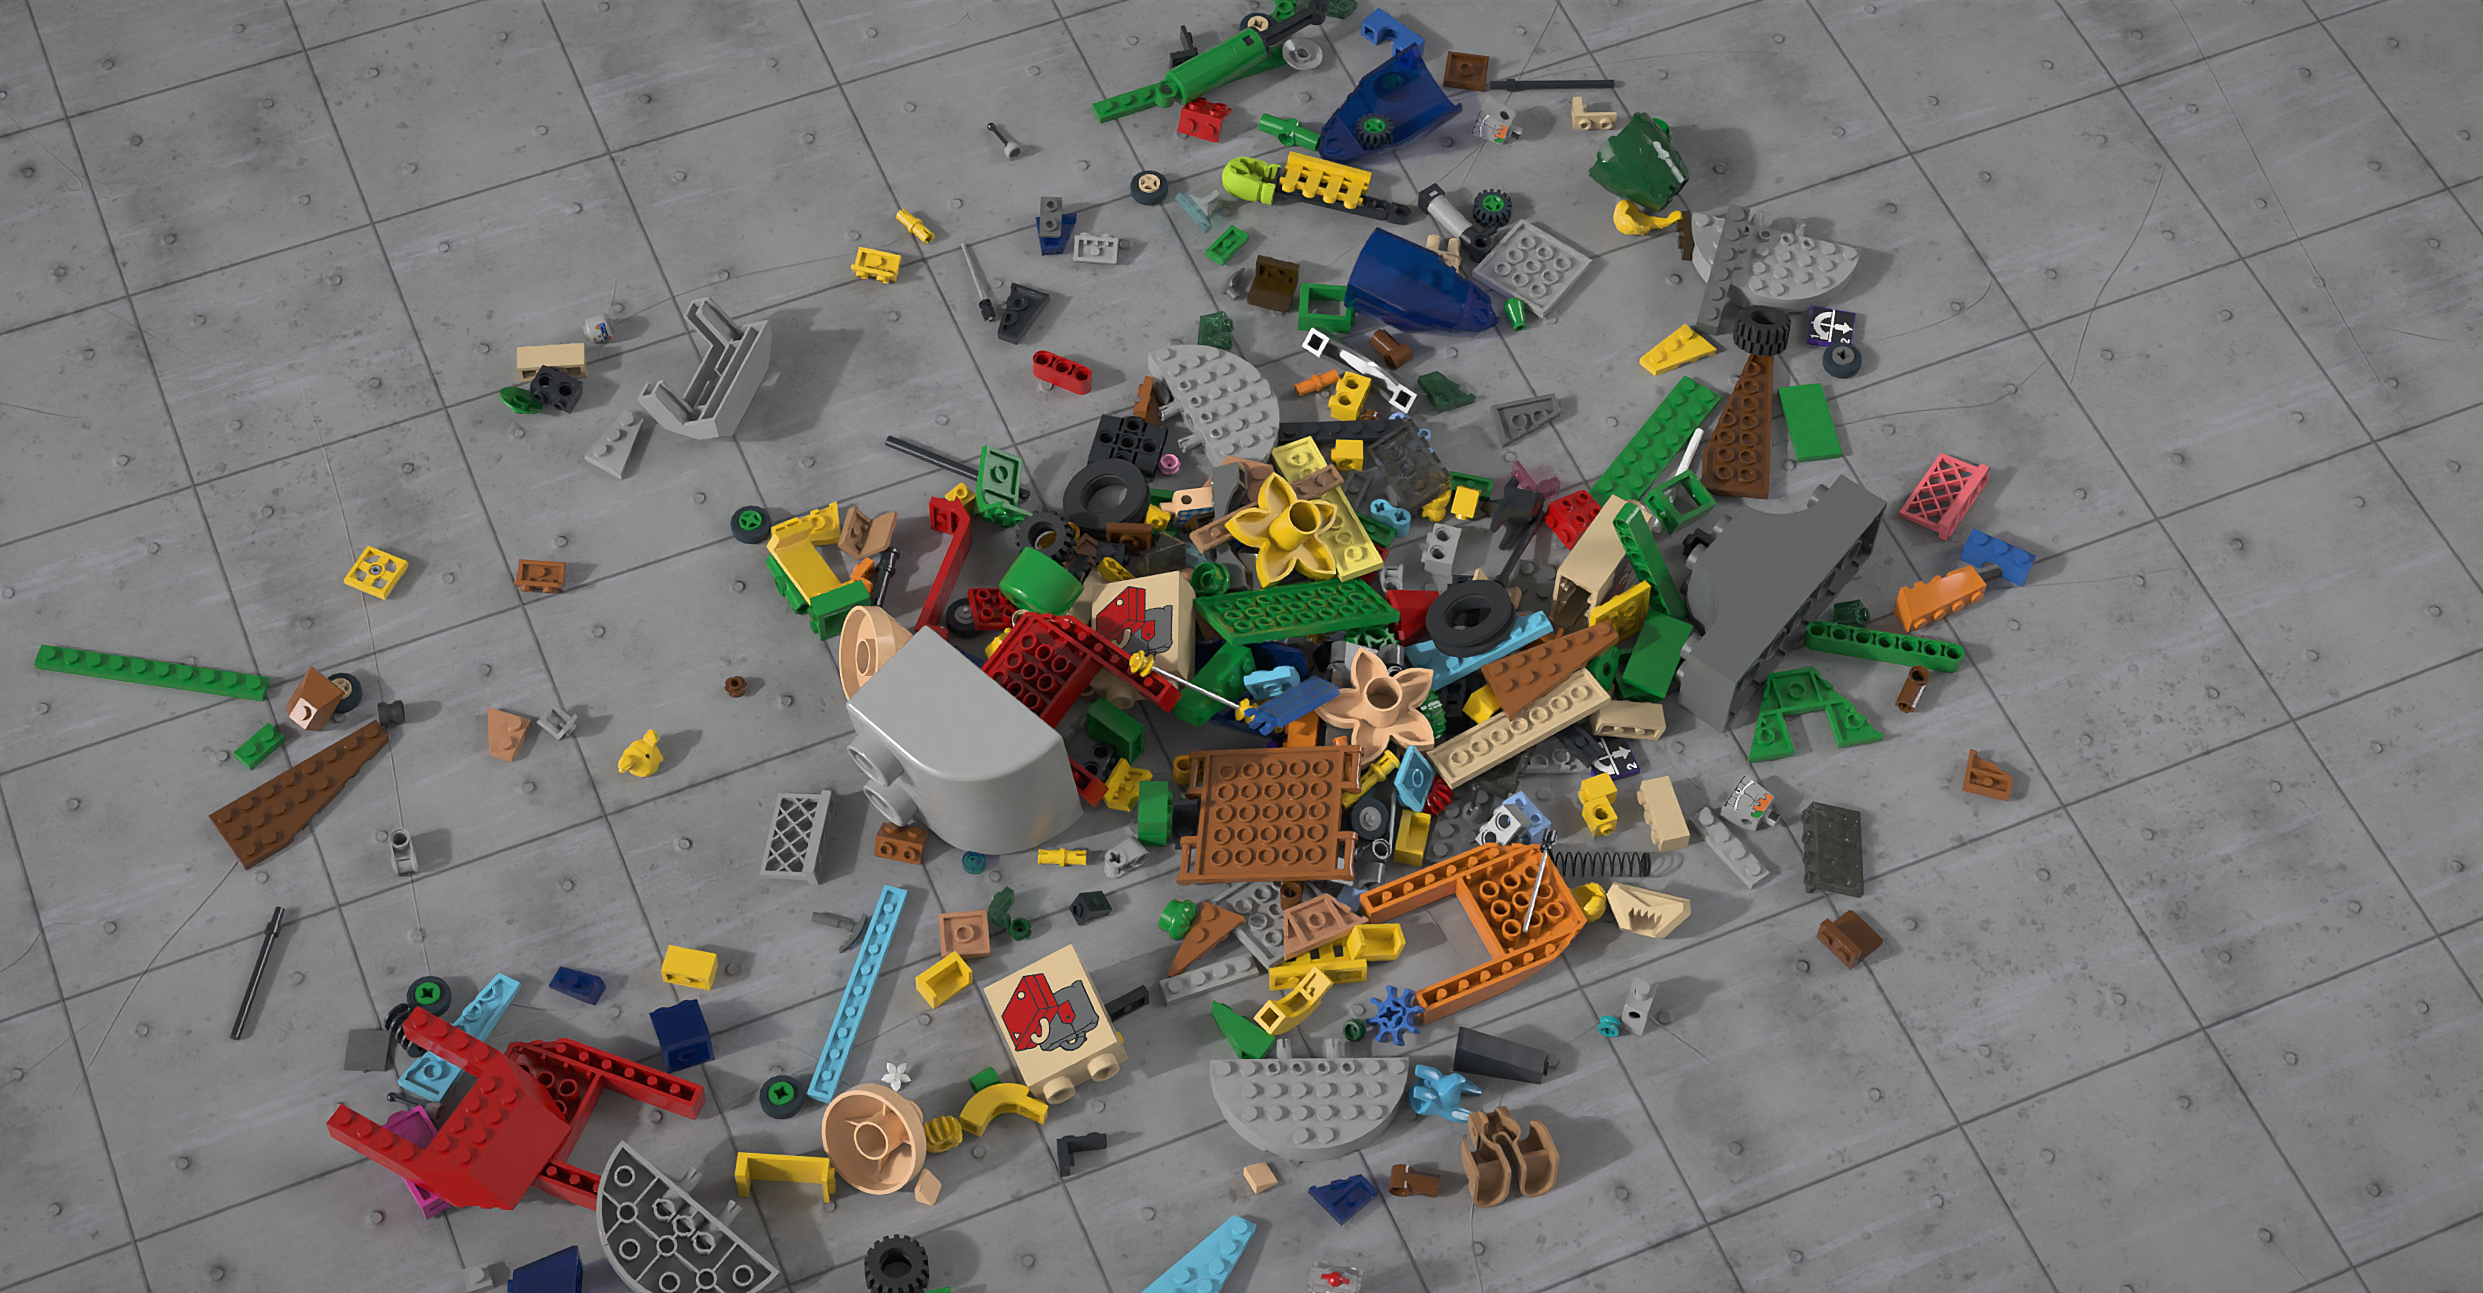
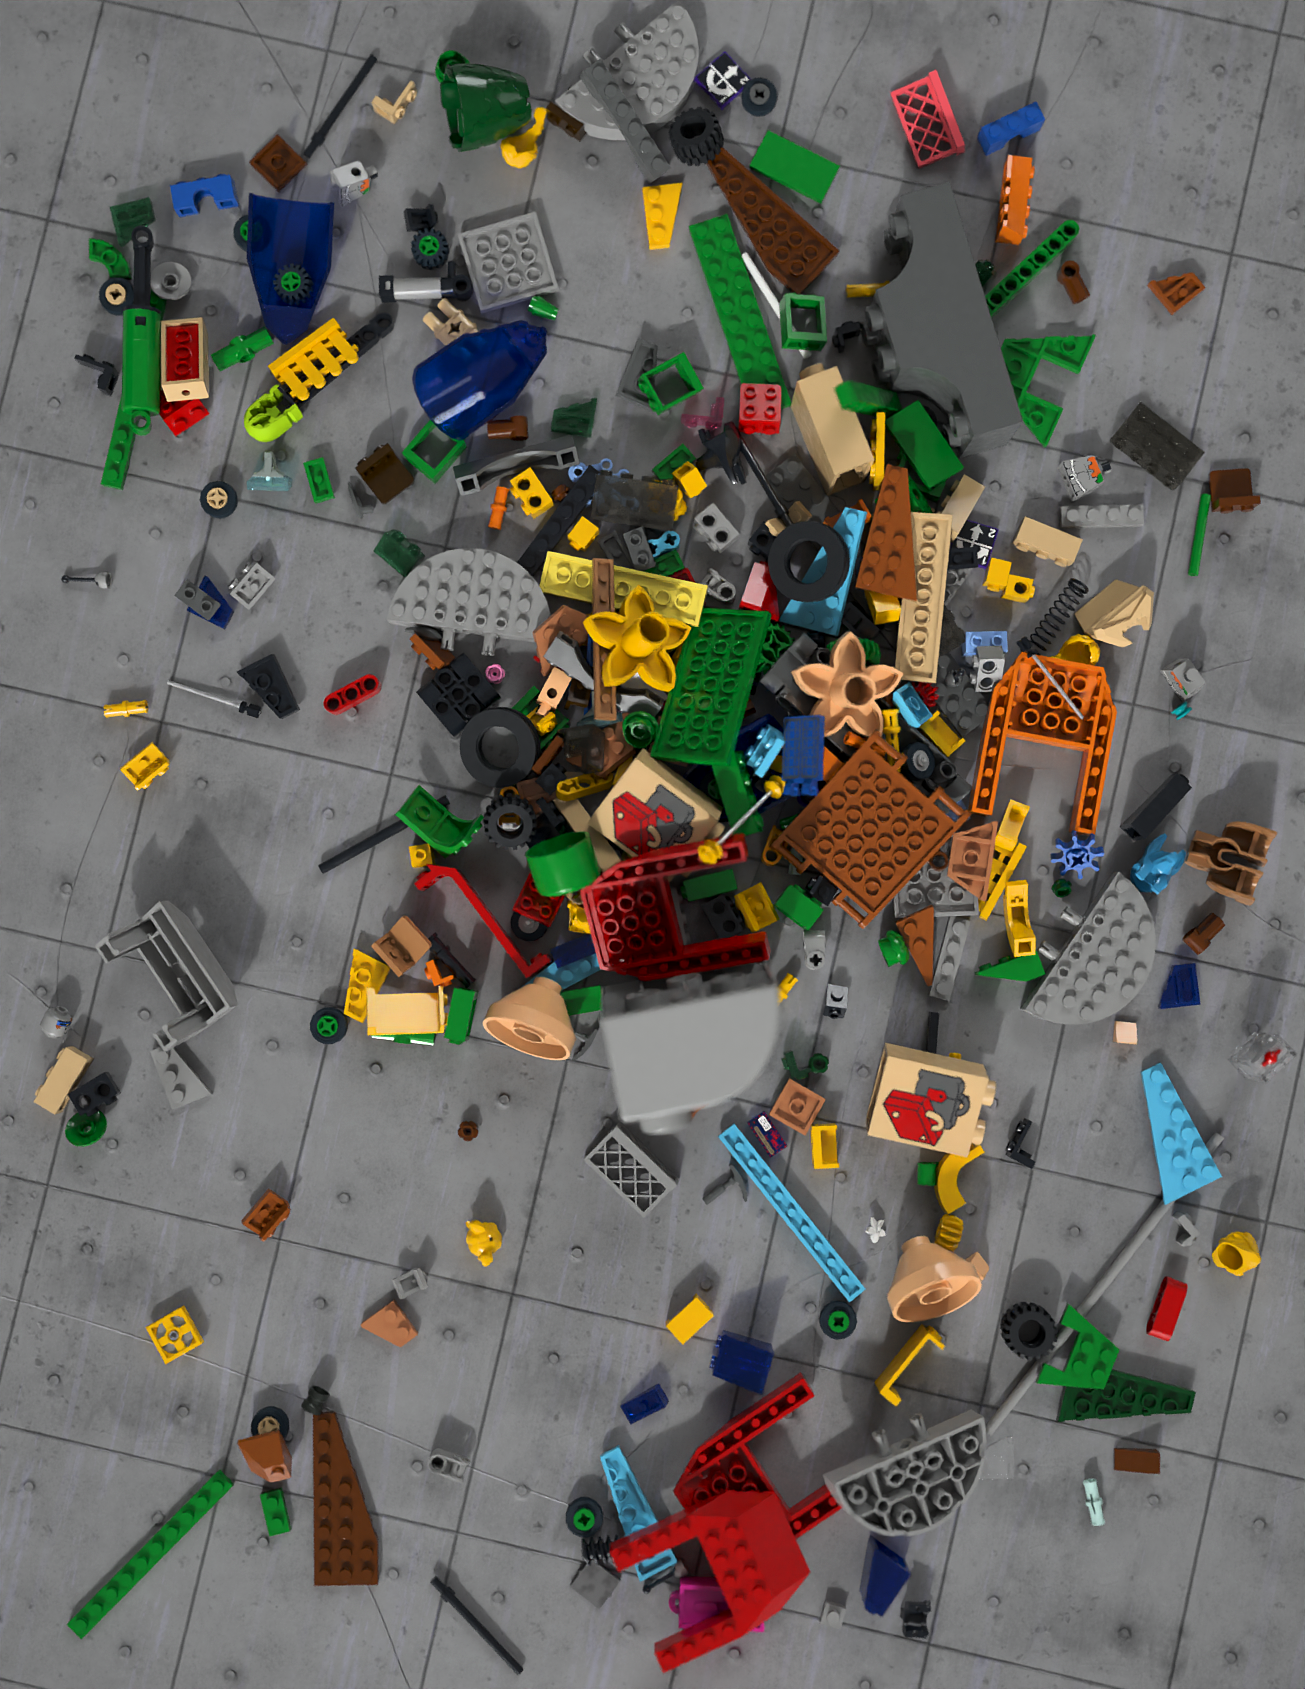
camera: 50 degrees left, 30 degrees up
none -> brick [161,317,209,402]
none -> black bracket [404,204,438,232]
none -> dark grey bracket [623,527,656,571]
none -> green window [638,352,704,416]
none -> tile [747,1111,787,1158]
none -> green piece [1188,494,1211,576]

